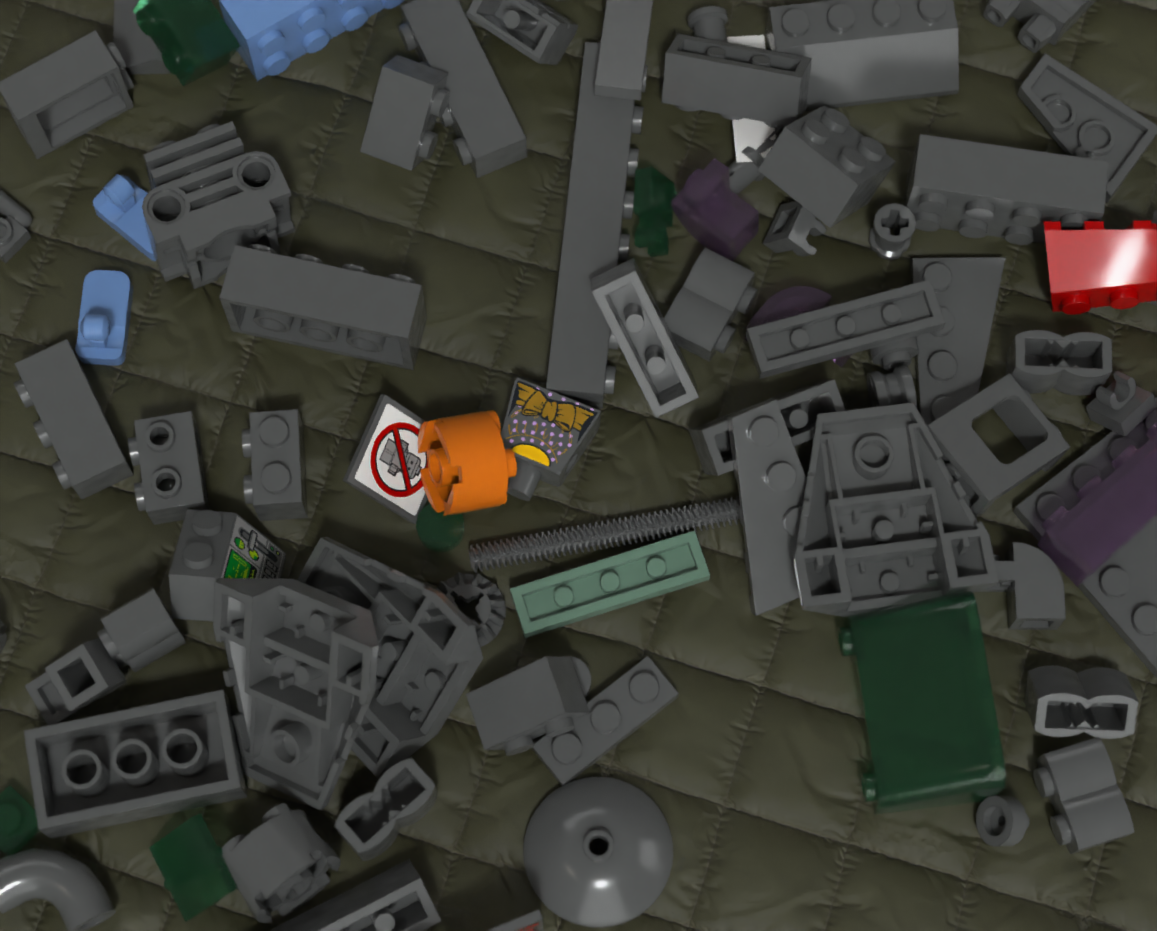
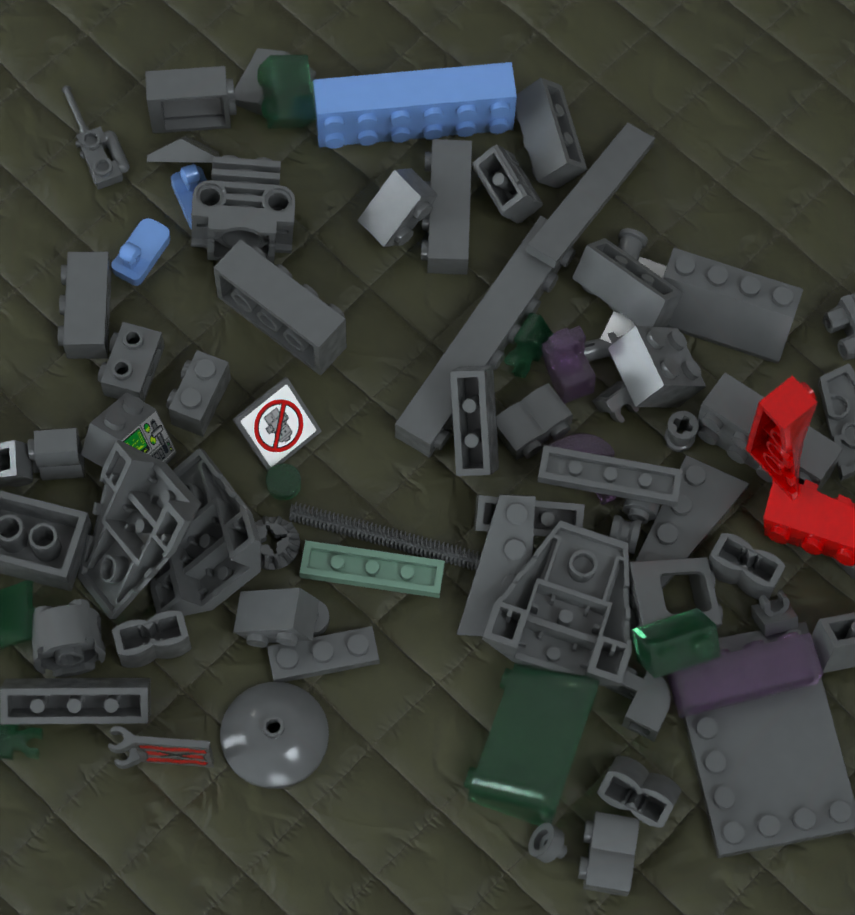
camera: 25 degrees right, 5 degrees down
orange brick [418,410,517,516] -> none
torso [501,377,601,501] -> none
none -> dark grey slope [147,135,219,163]
none -> clear green brick [632,608,721,678]
none -> red wedge [745,375,817,501]

